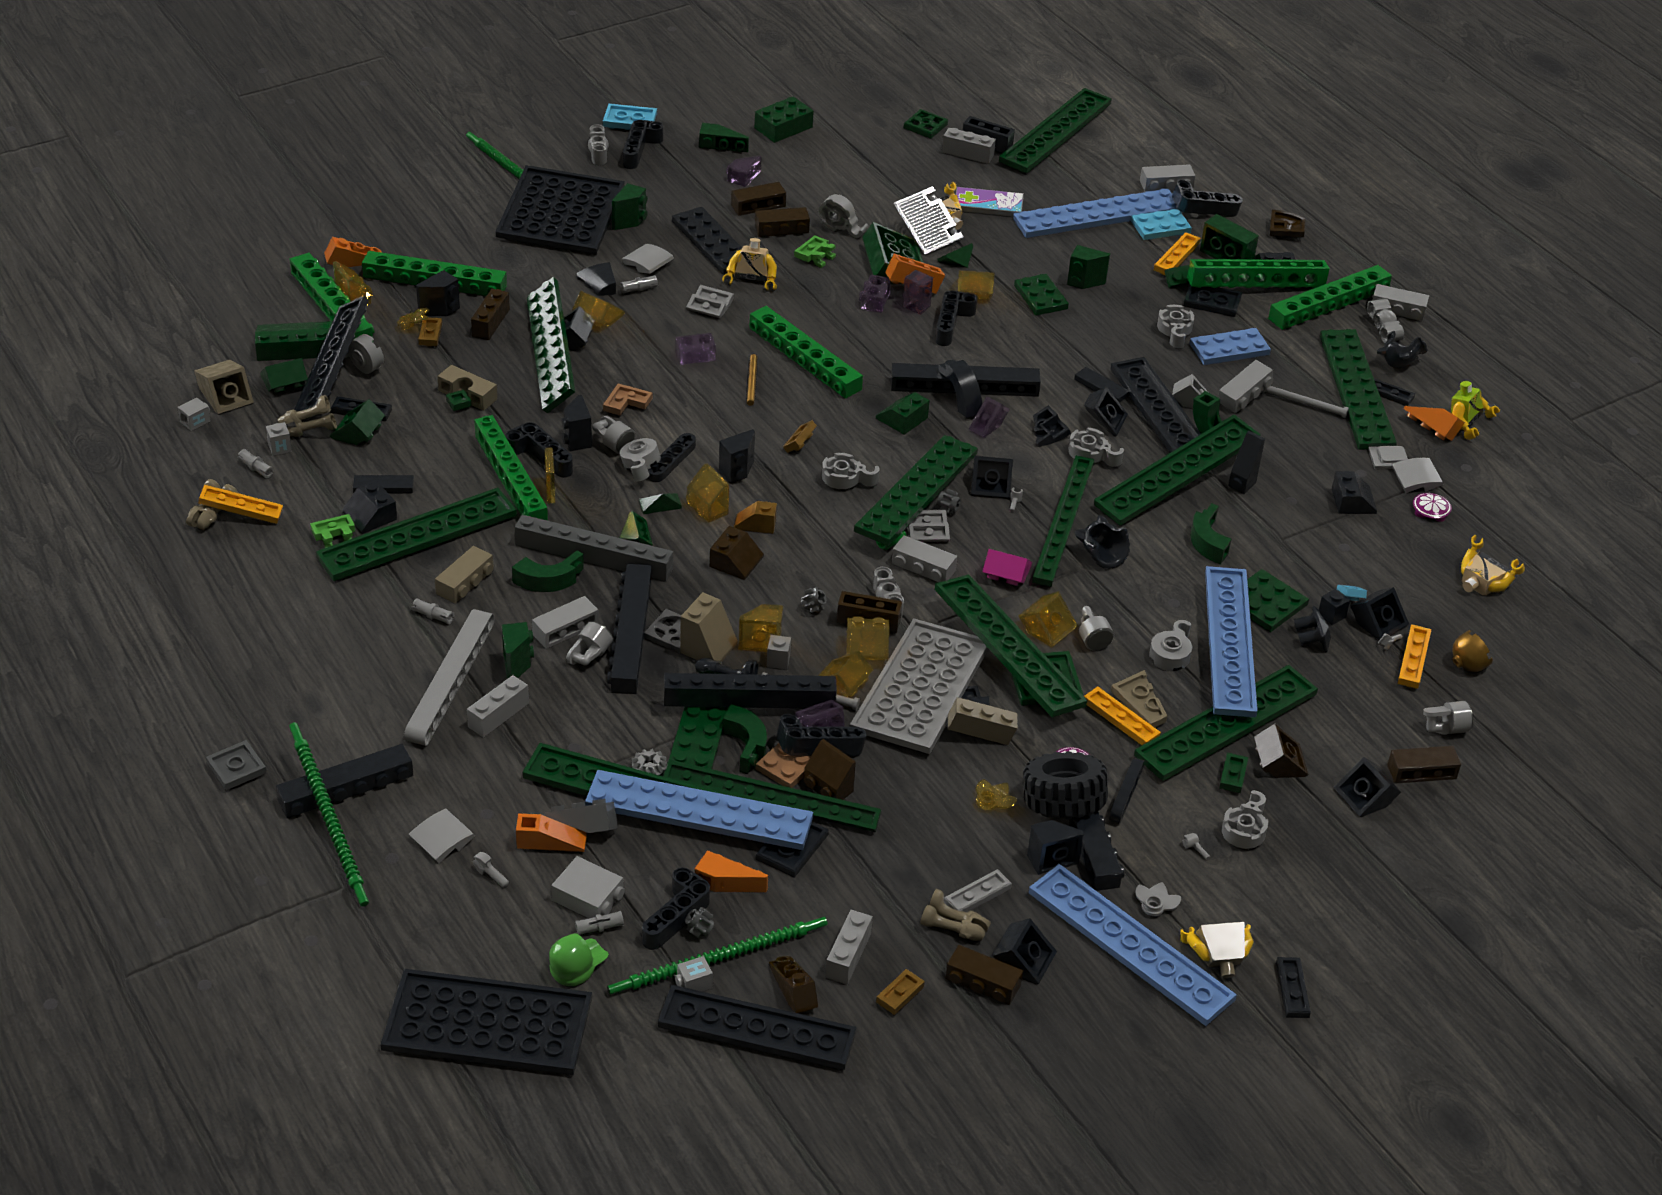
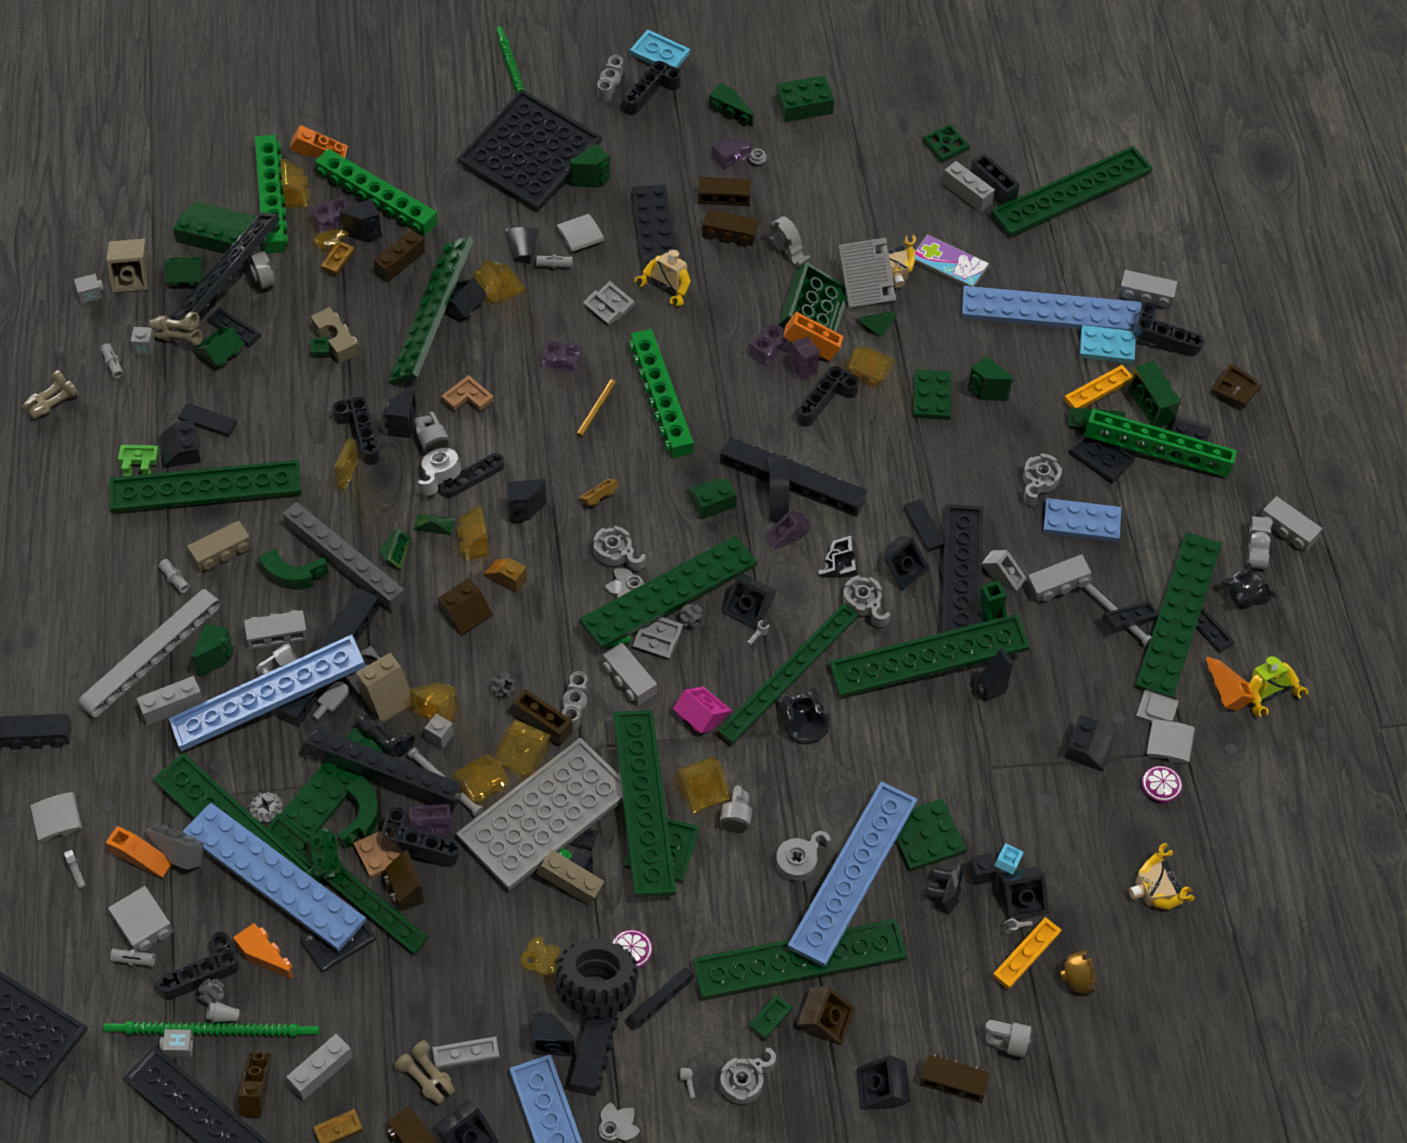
camera: 25 degrees right, 15 degrees up
light orange plate [198,485,283,524] -> none
green brick [474,415,548,521] -> none
bright green piece [549,933,609,986] -> none
bright green plate [794,235,836,268] -> none
light orange plate [1084,687,1161,745] -> none
dark tan wing [1111,670,1167,728] -> none
dark green arch [1190,503,1232,565] -> none
green brick [1268,265,1392,330] -> none
none -> medium blue plate [169,635,366,751]
none -> light grey cone [206,1001,239,1022]
none -> dark green brick [306,828,342,880]
none -> clear purple brick [311,196,349,233]
none -> light grey piece [312,682,349,721]
none -> light grey plate [605,568,644,598]
none -> light grey plate [749,149,766,165]
none -> black tile [1102,601,1160,631]

